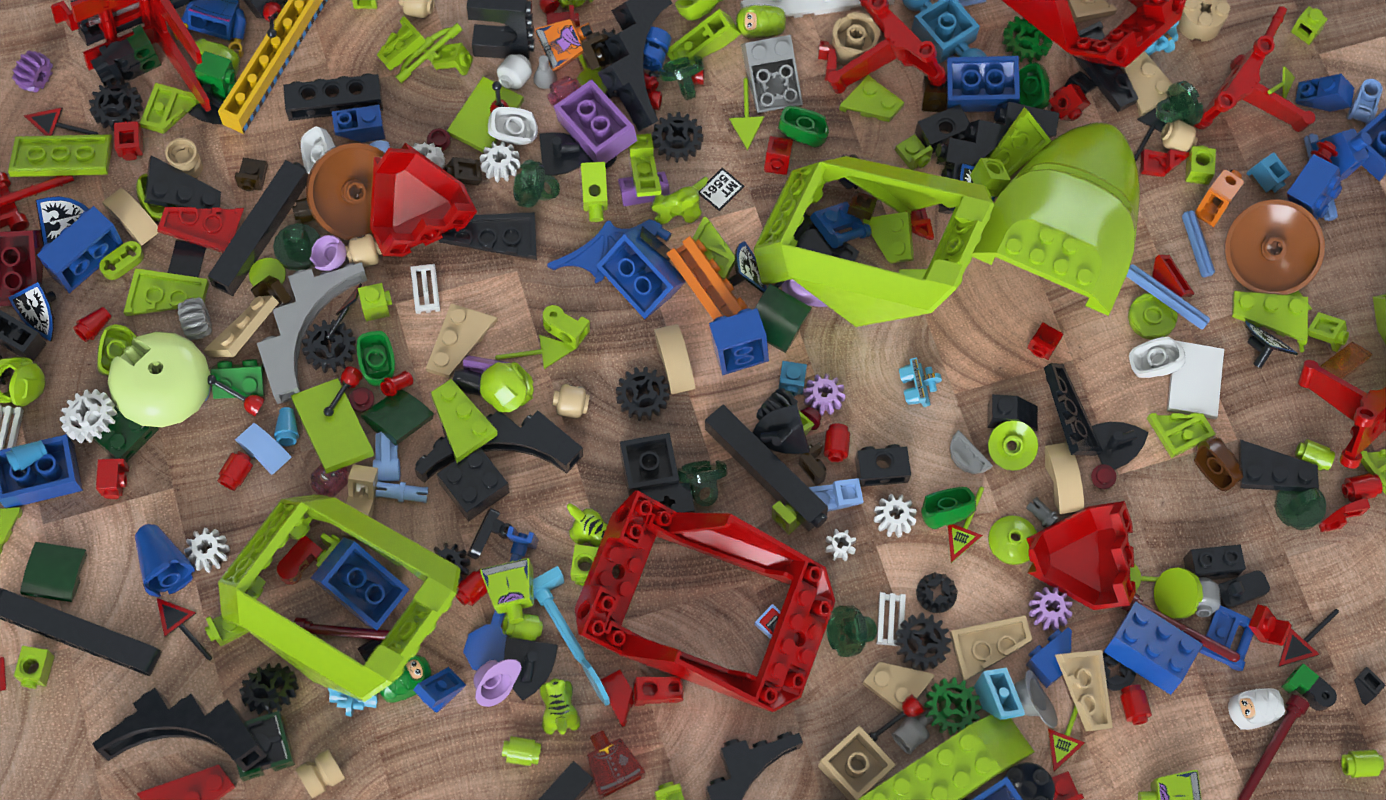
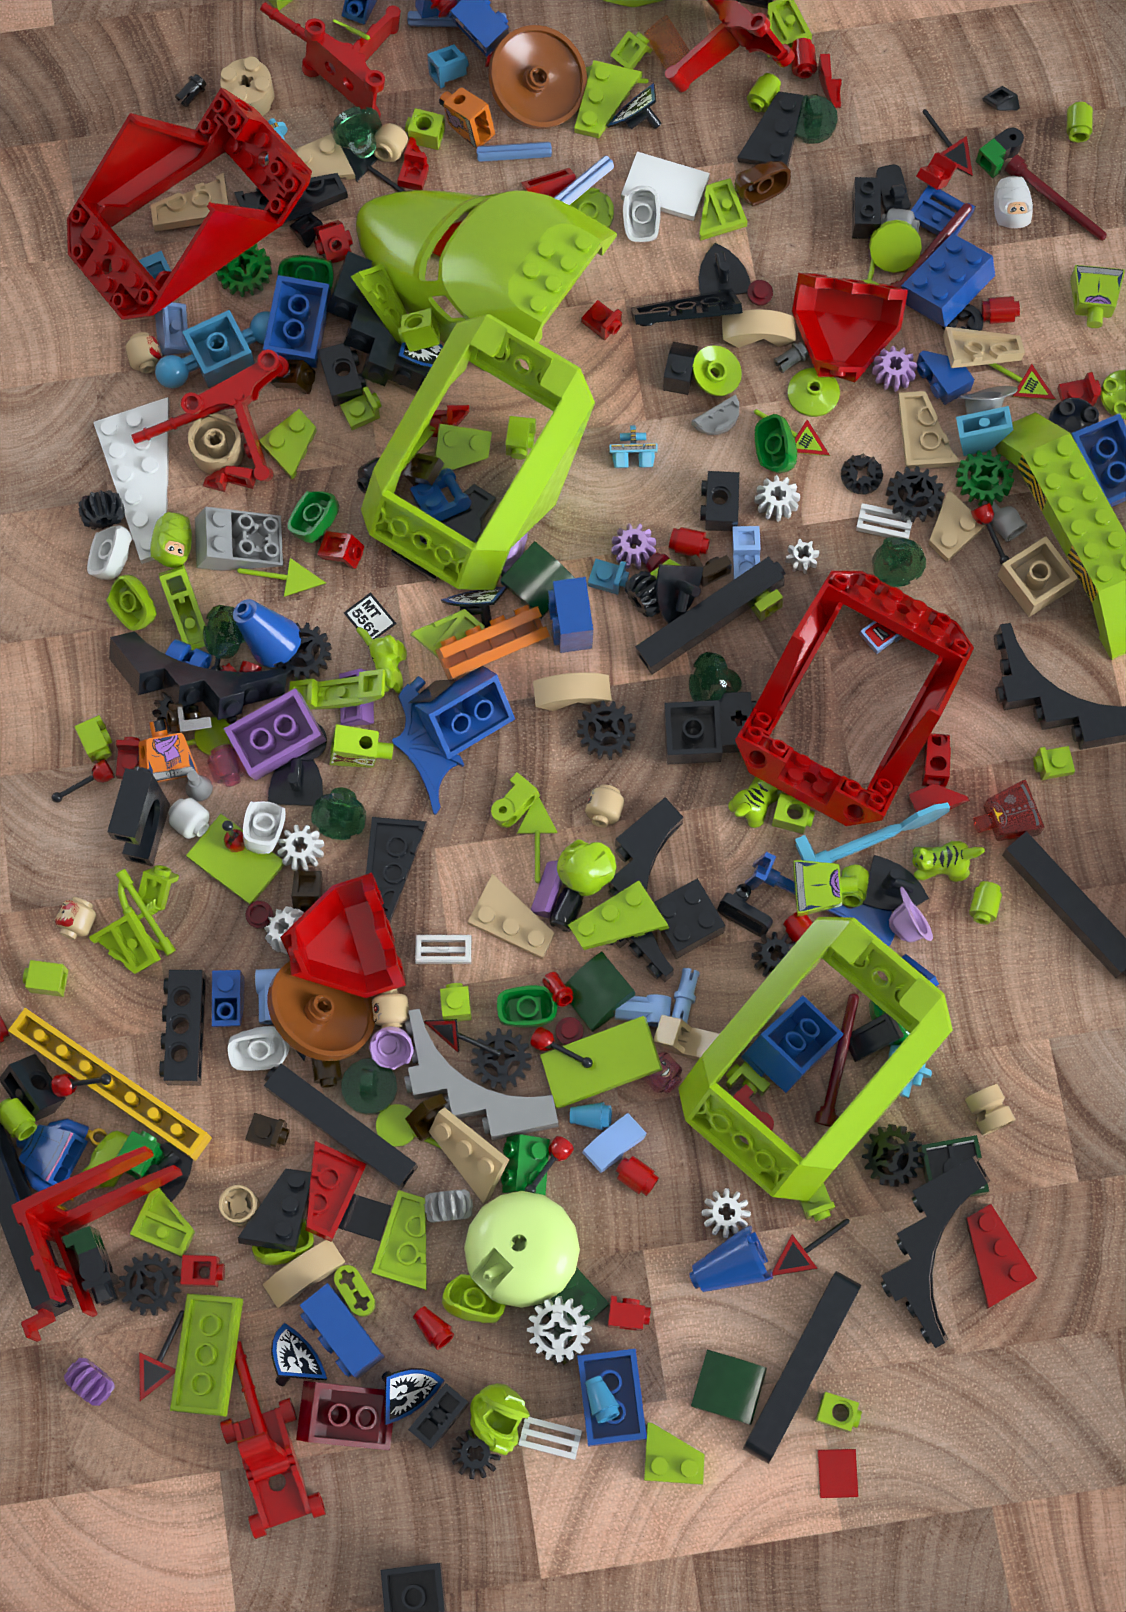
camera: 75 degrees left, 5 degrees up
none -> blue cone [233,599,301,668]

